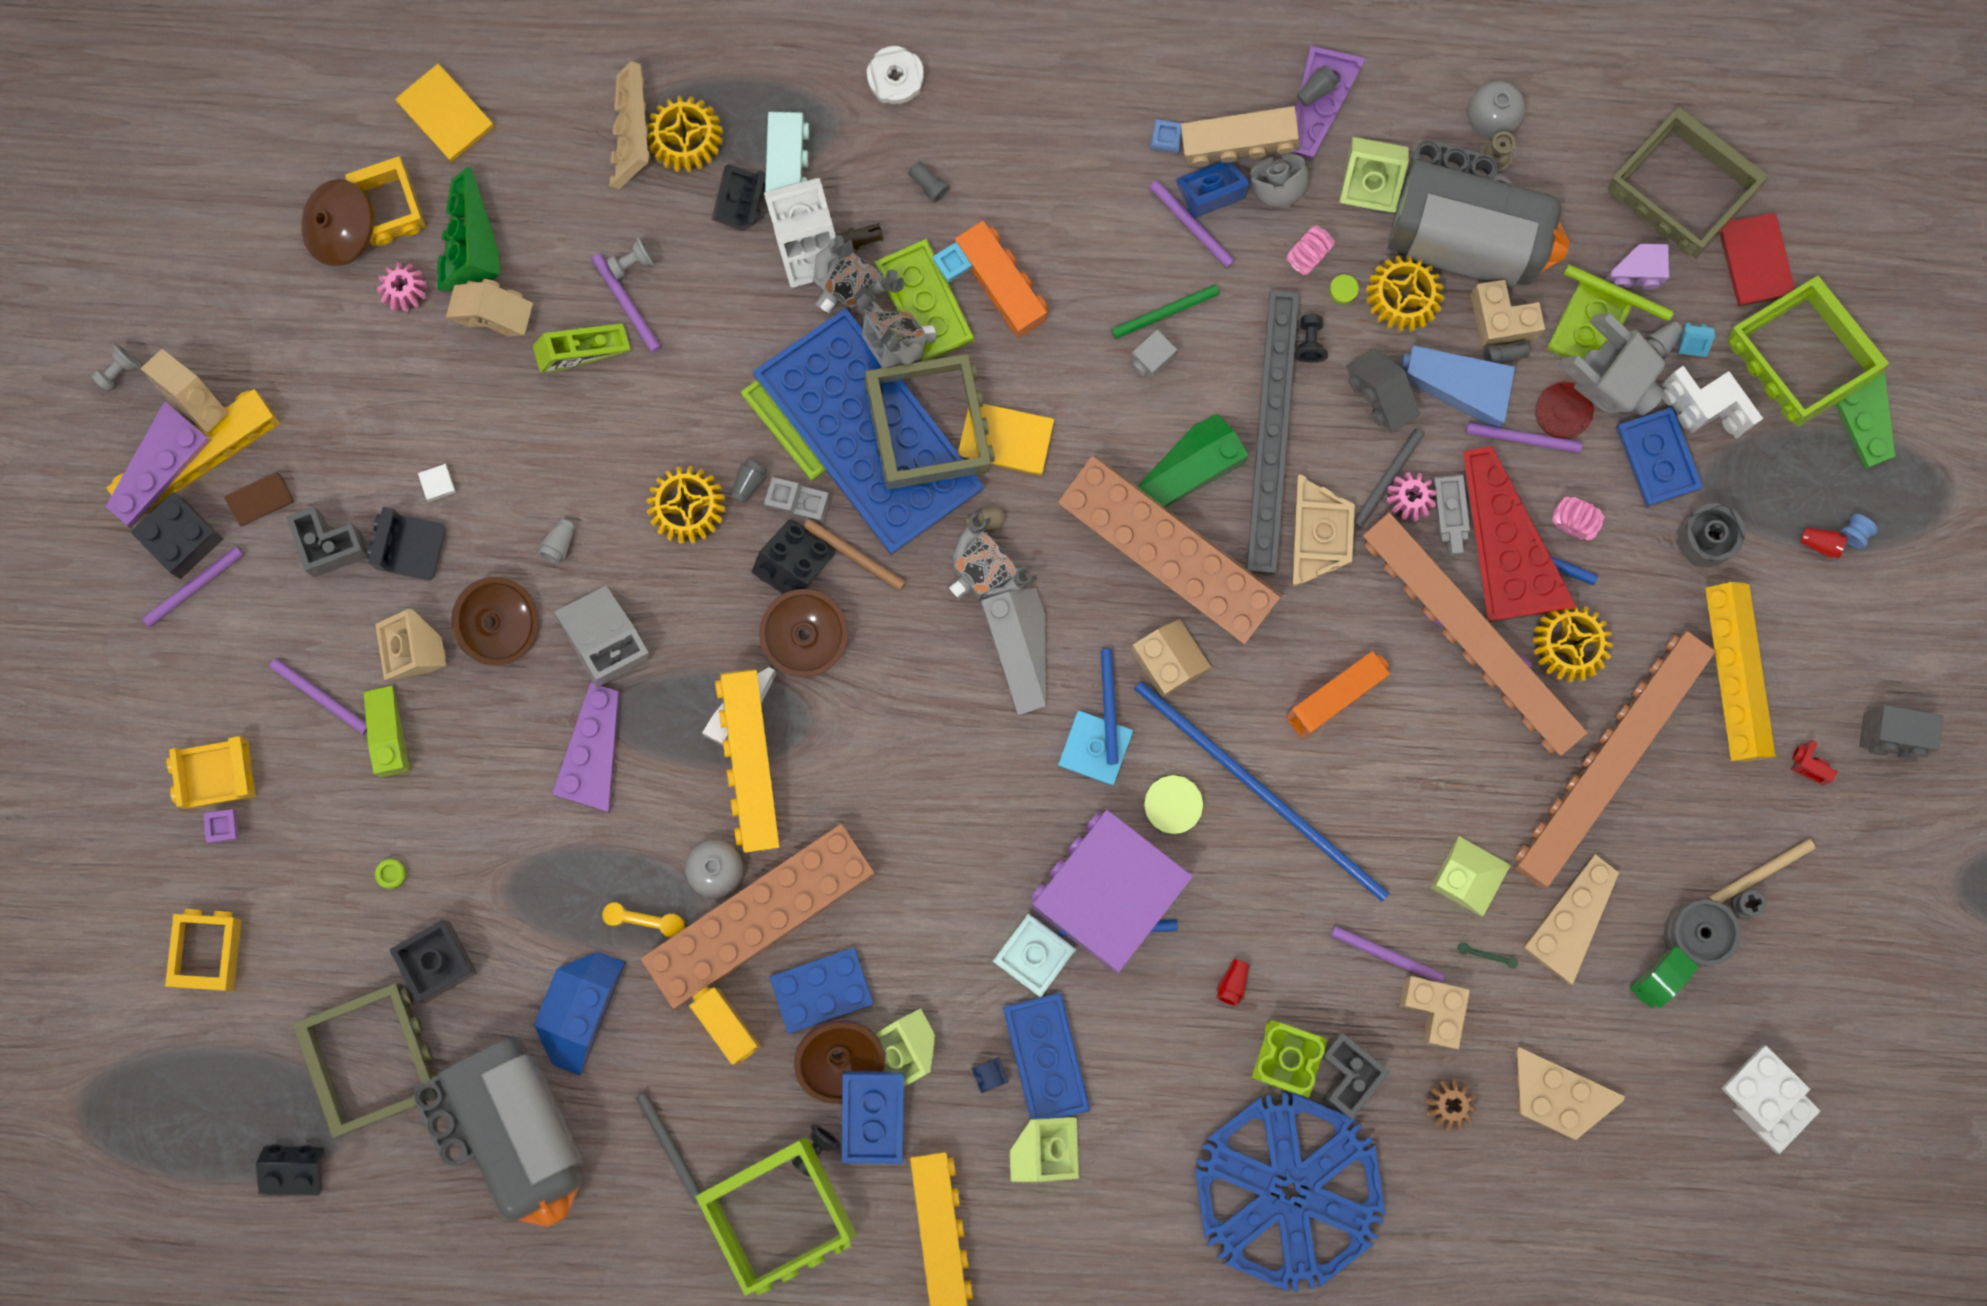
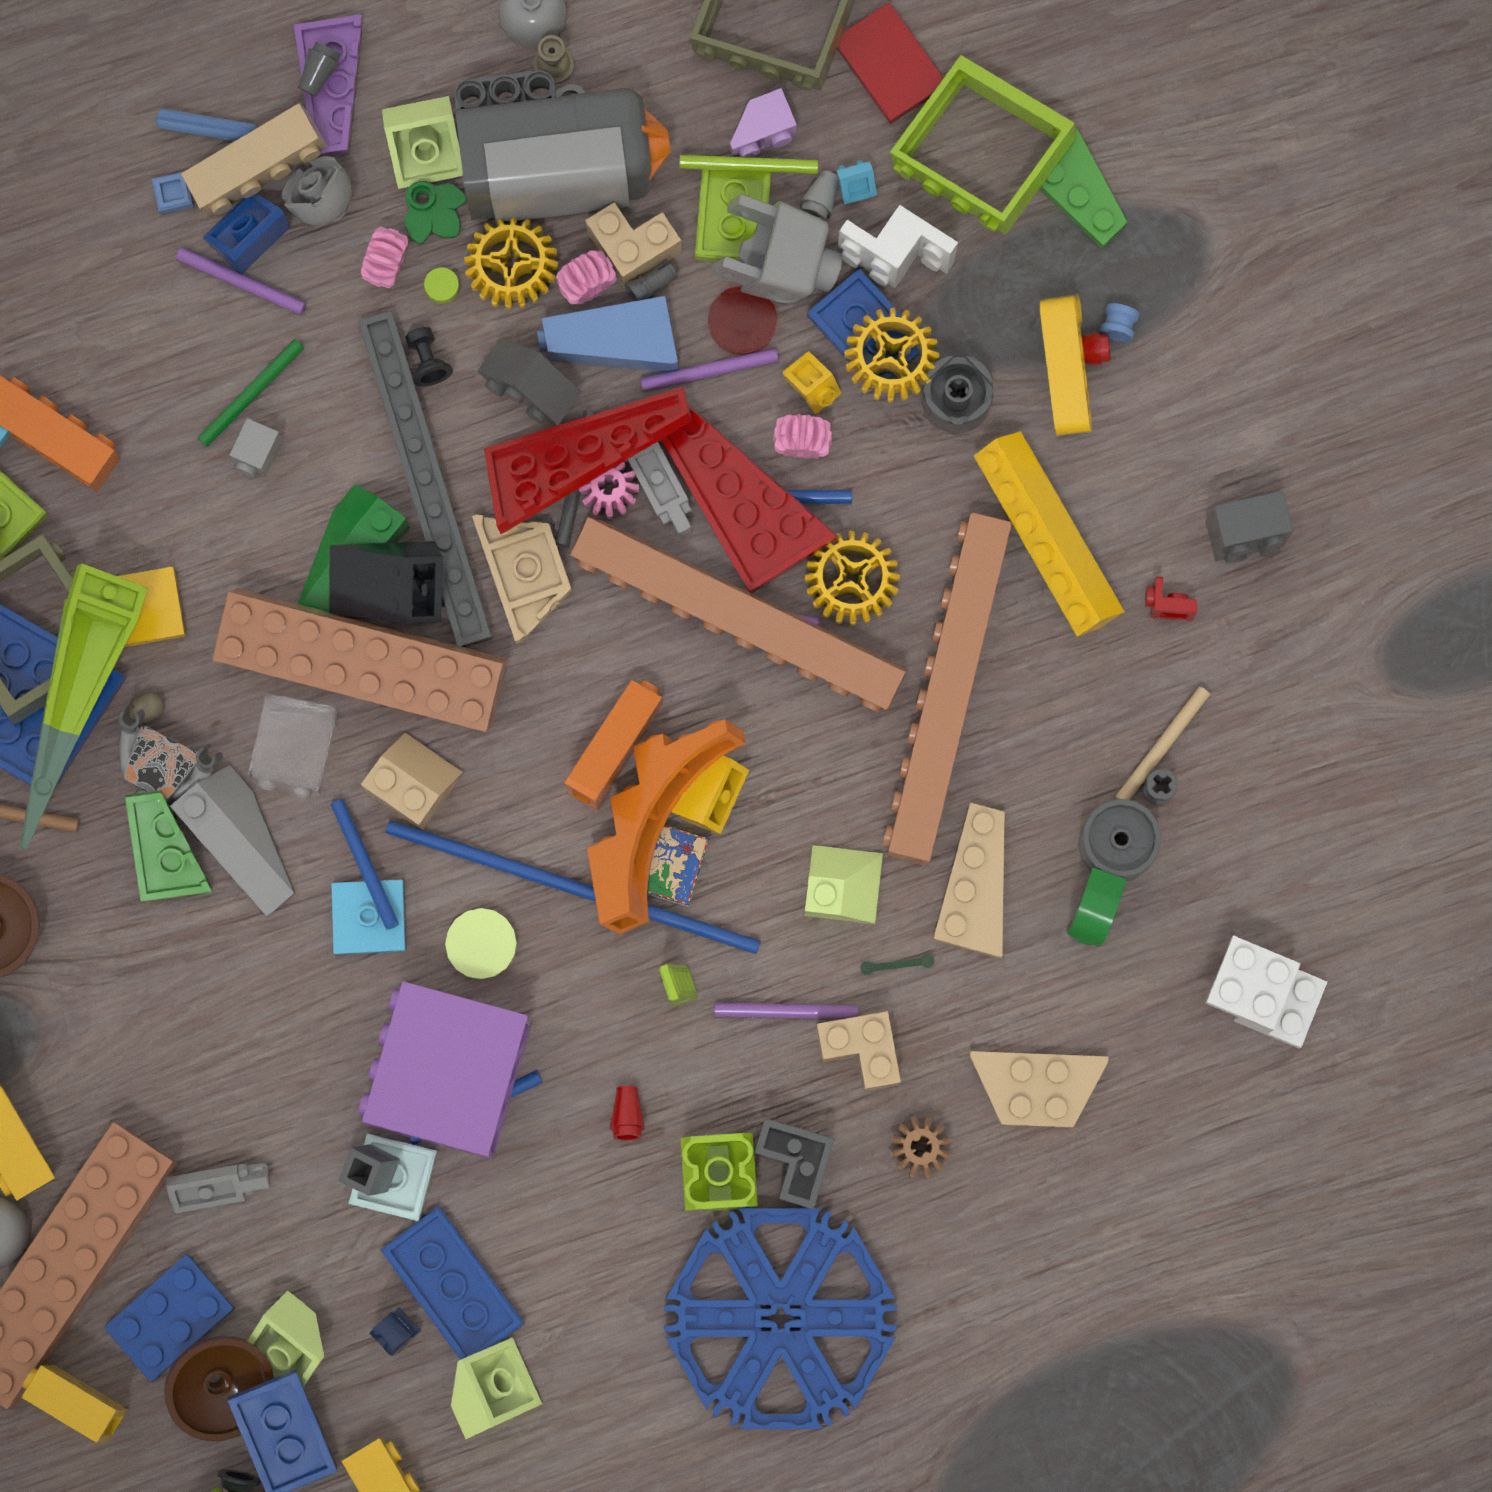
camera: 20 degrees left, 0 degrees up
none -> lime plate [20,563,147,850]
none -> bright green wing [125,790,212,902]
none -> medium blue axle [156,108,258,141]
none -> light grey hinge [166,1163,270,1214]
none -> clear panel [248,693,339,798]
none -> black slope [329,541,443,624]
none -> dark grey brick [338,1144,400,1196]
none -> green plate [404,181,467,245]
none -> red wing [484,387,692,534]
none -> bright pink gear [556,250,617,304]
none -> orange arch [587,719,746,934]
none -> tile [647,825,710,907]
none -> lime slope [659,964,698,1007]
none -> yellow brick [671,756,750,835]
none -> yellow bracket [782,351,841,414]
none -> yellow gear [844,307,939,403]
none -> yellow beam [1040,294,1092,436]

